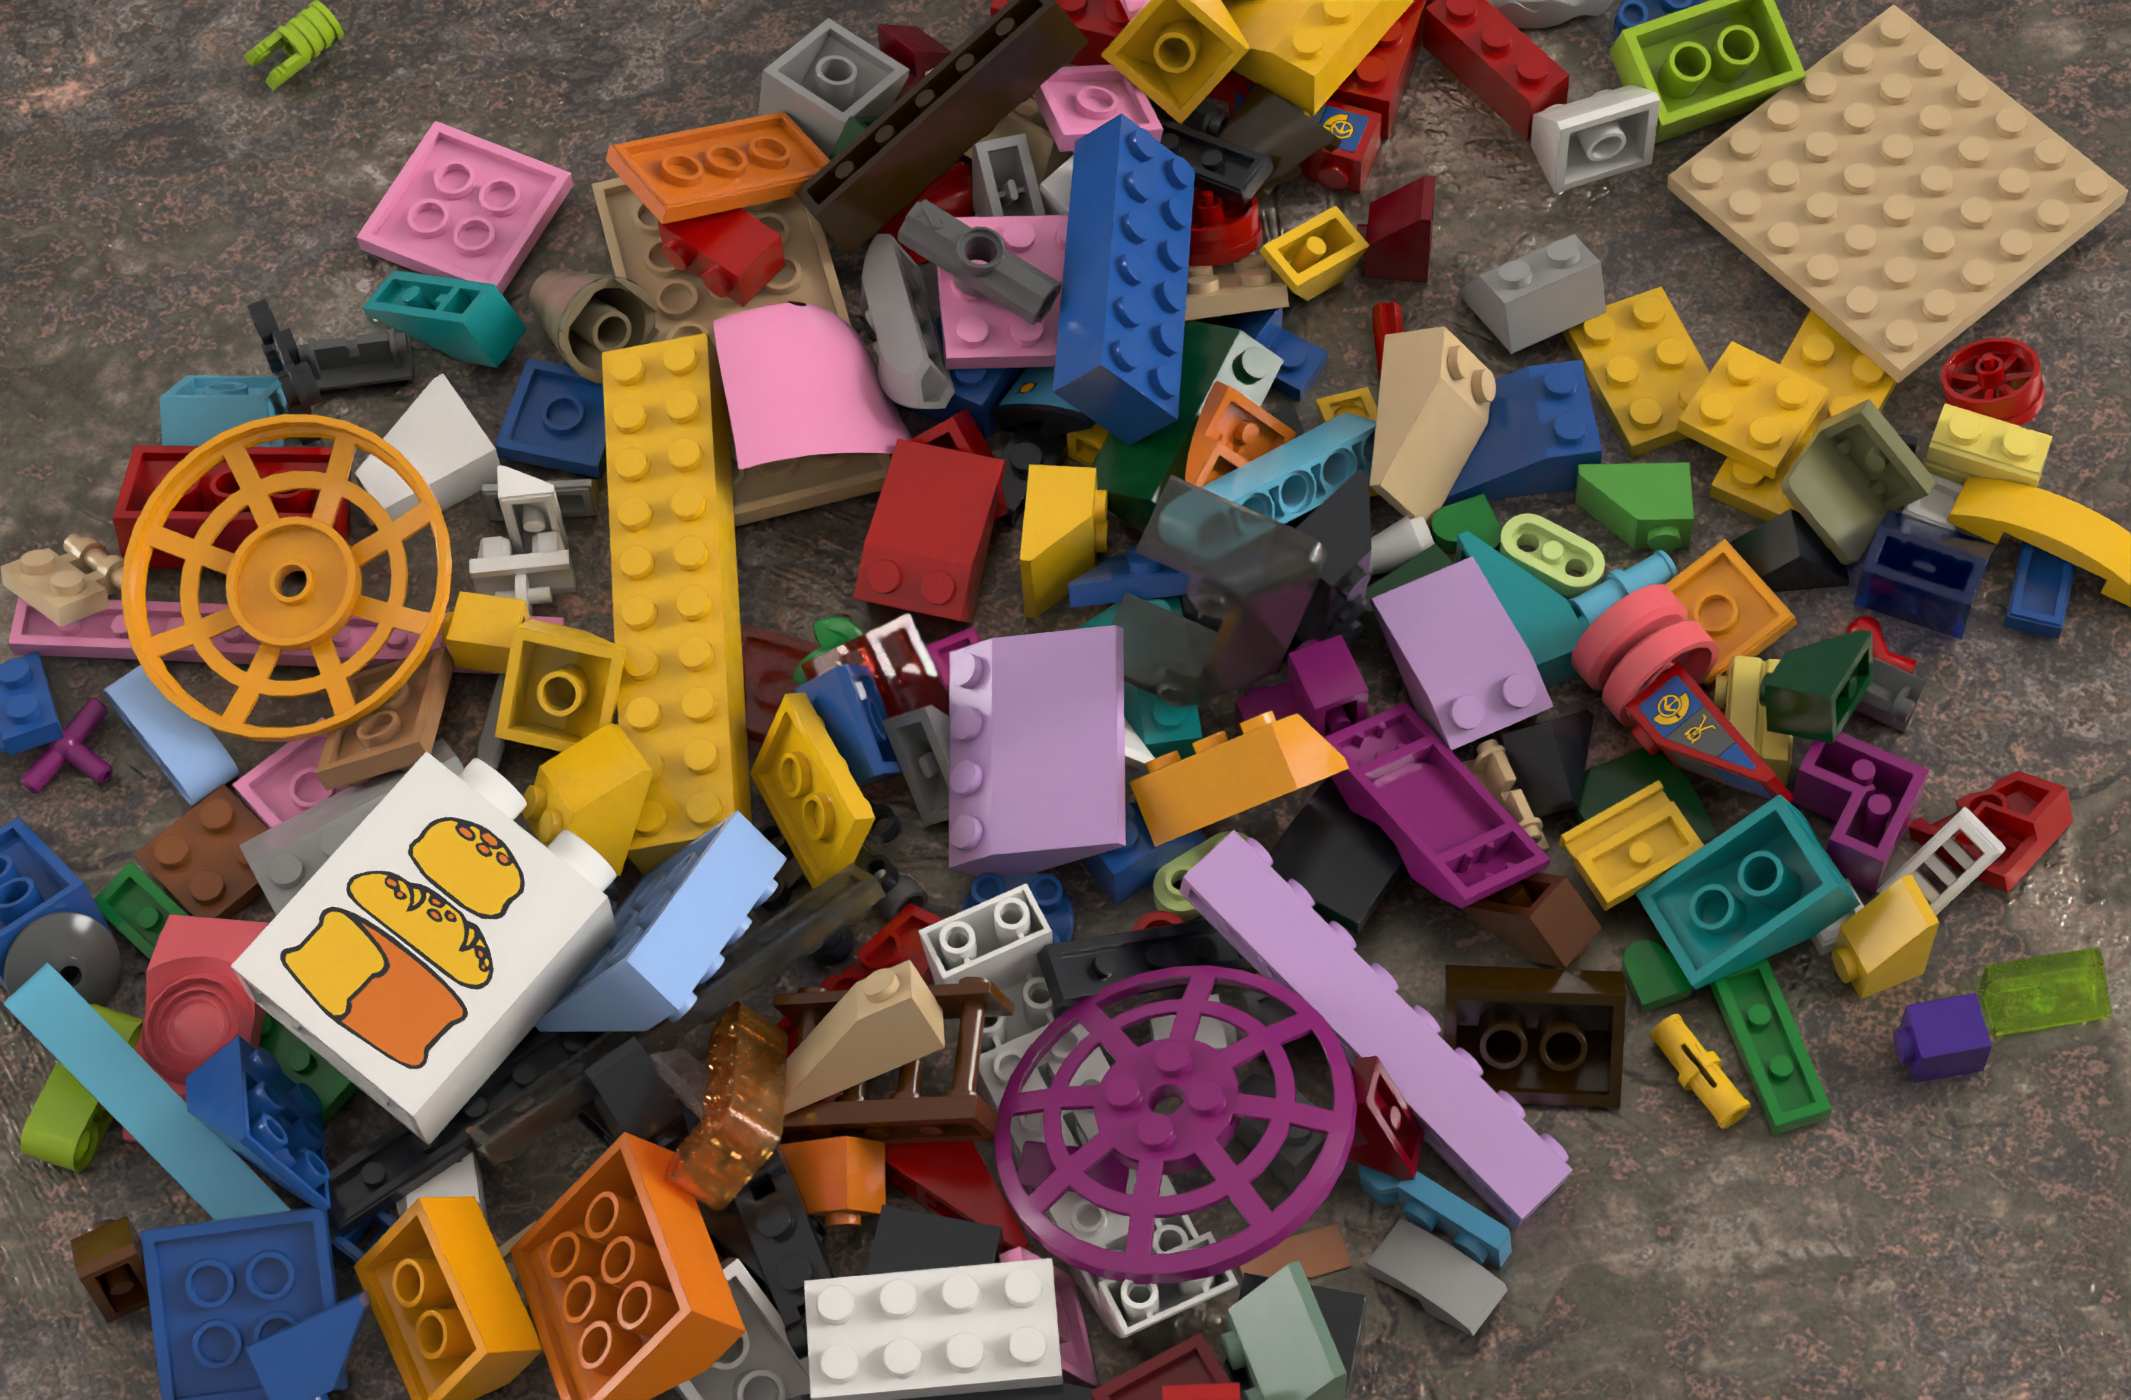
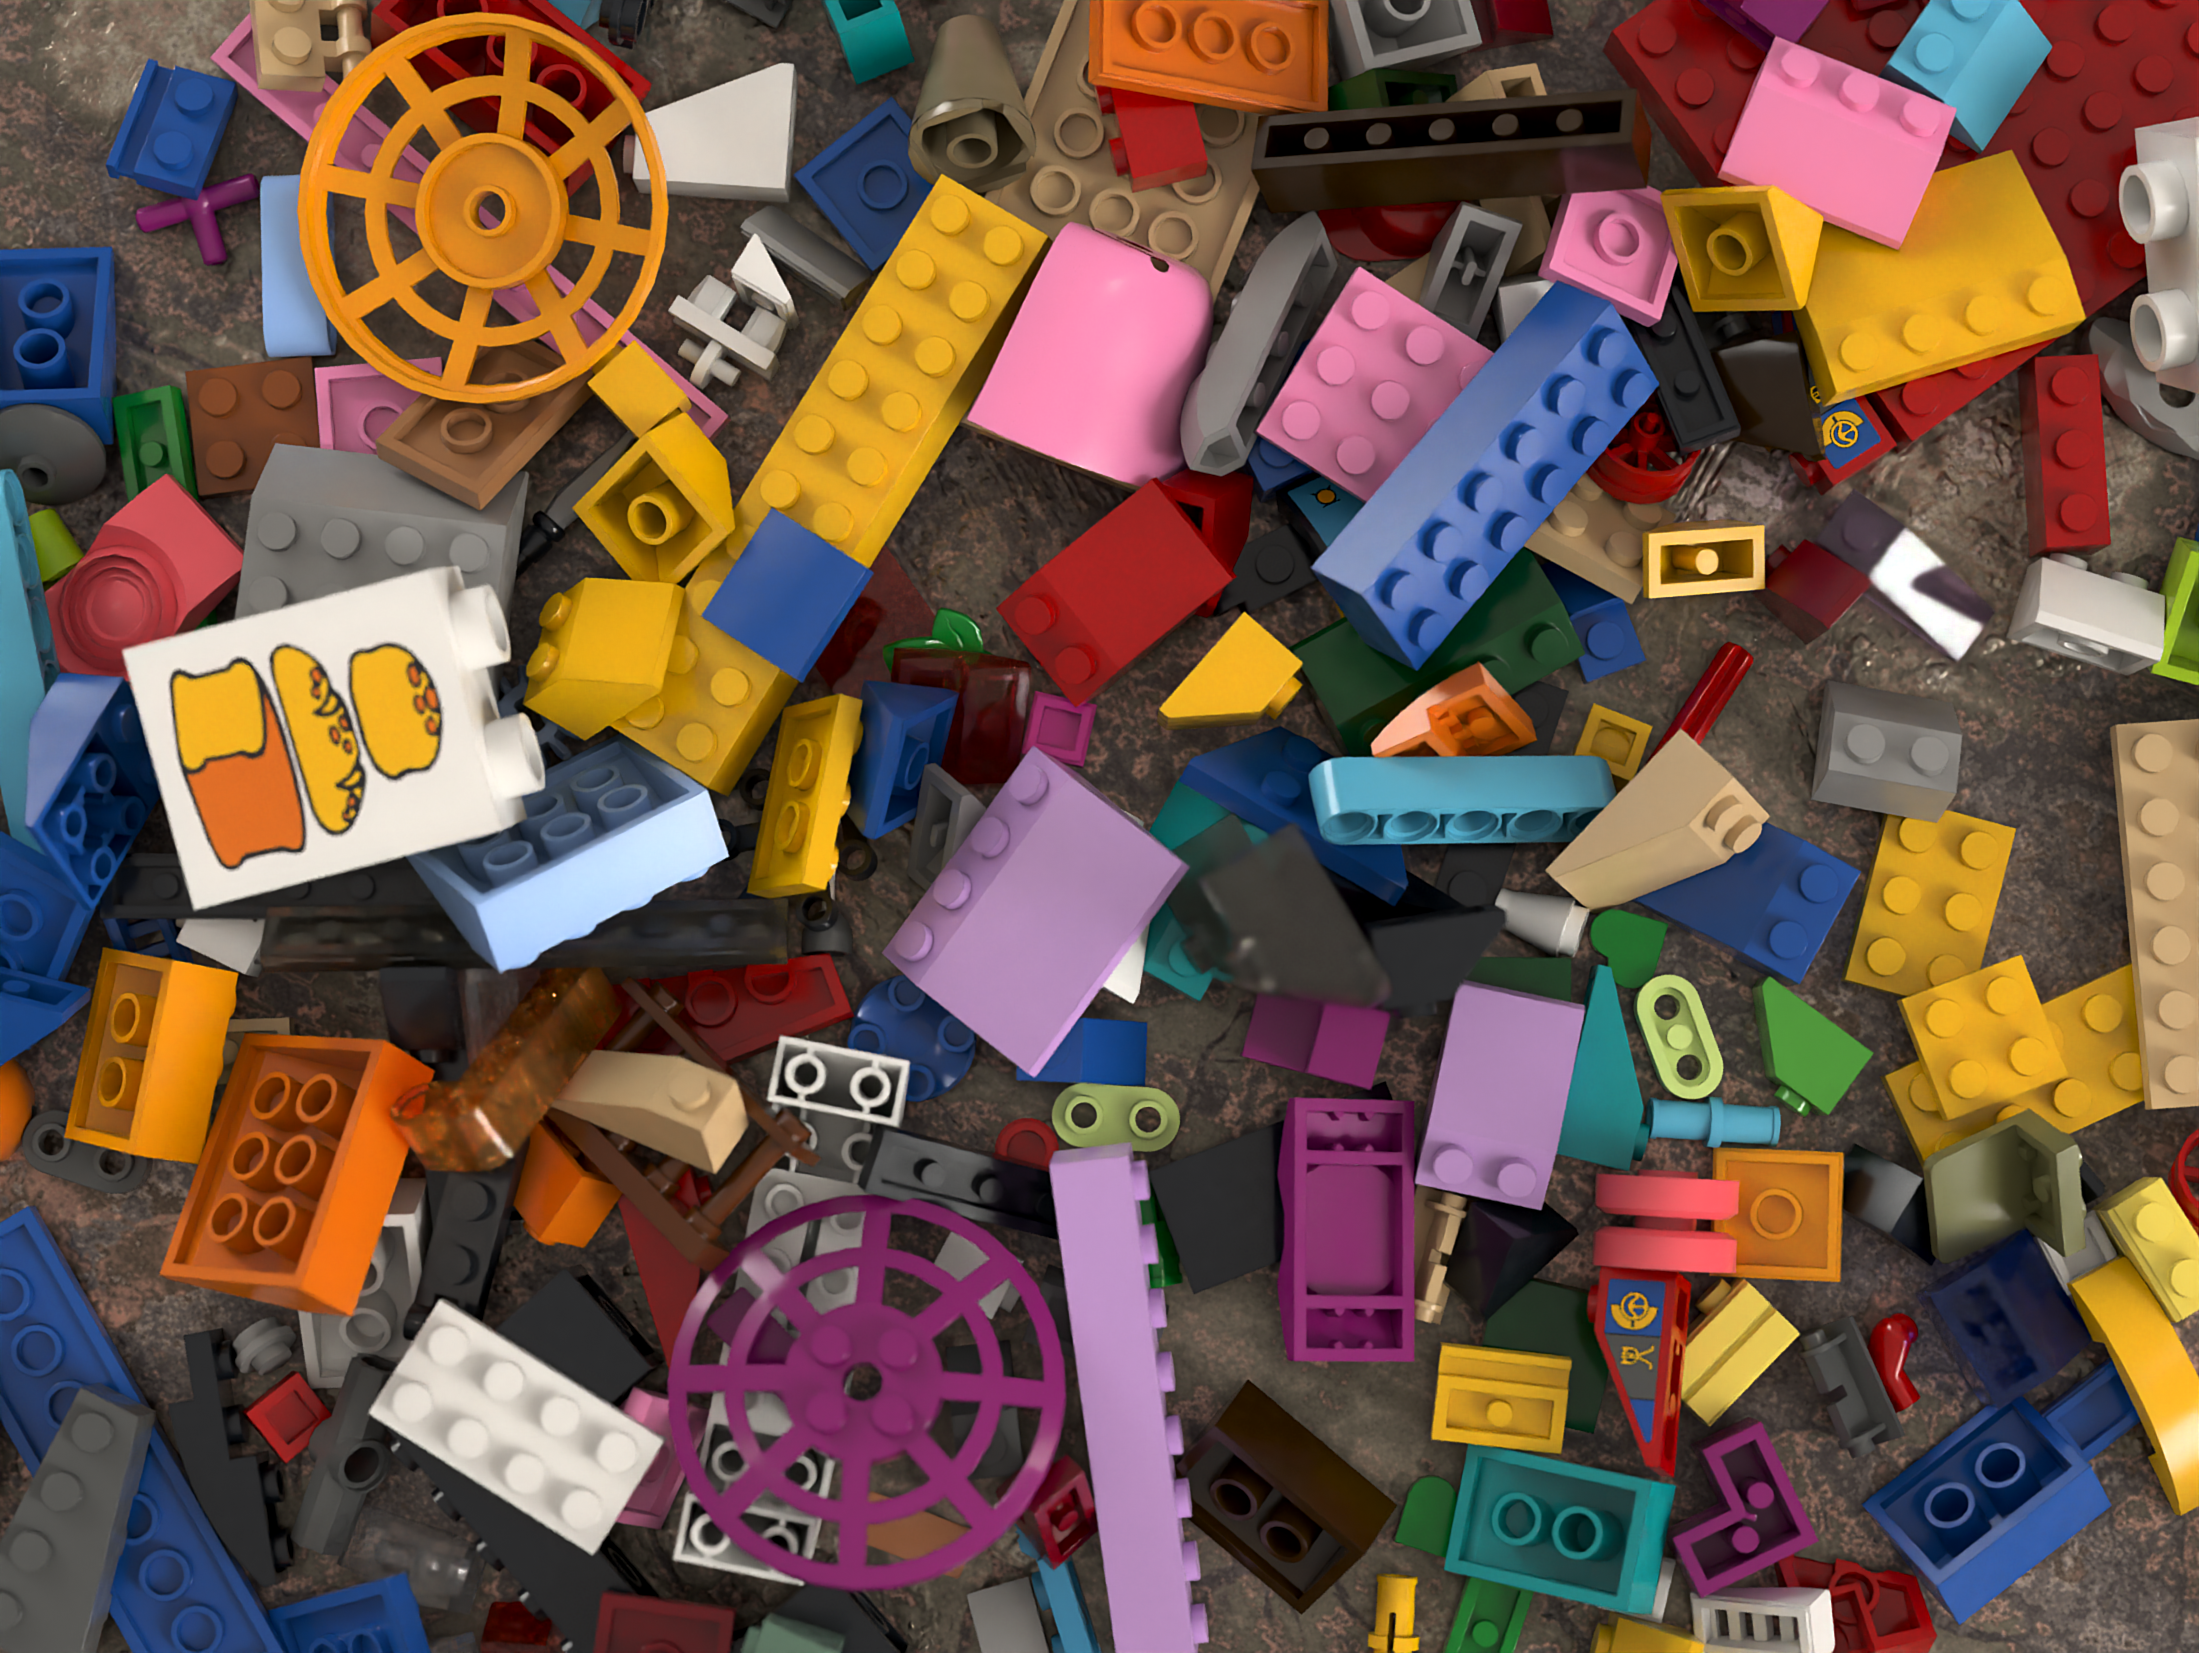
camera: 30 degrees right, 25 degrees up
dark grey piece [898,199,1061,325] -> none
light orange slope [1129,711,1349,847] -> none
reddish brown slope [1462,872,1602,968] -> none
dark green slope [1759,630,1874,744] -> none
none -> blue slope [701,507,873,682]
none -> slope [1810,489,1995,663]
none -> blue slope [1862,1386,2112,1625]

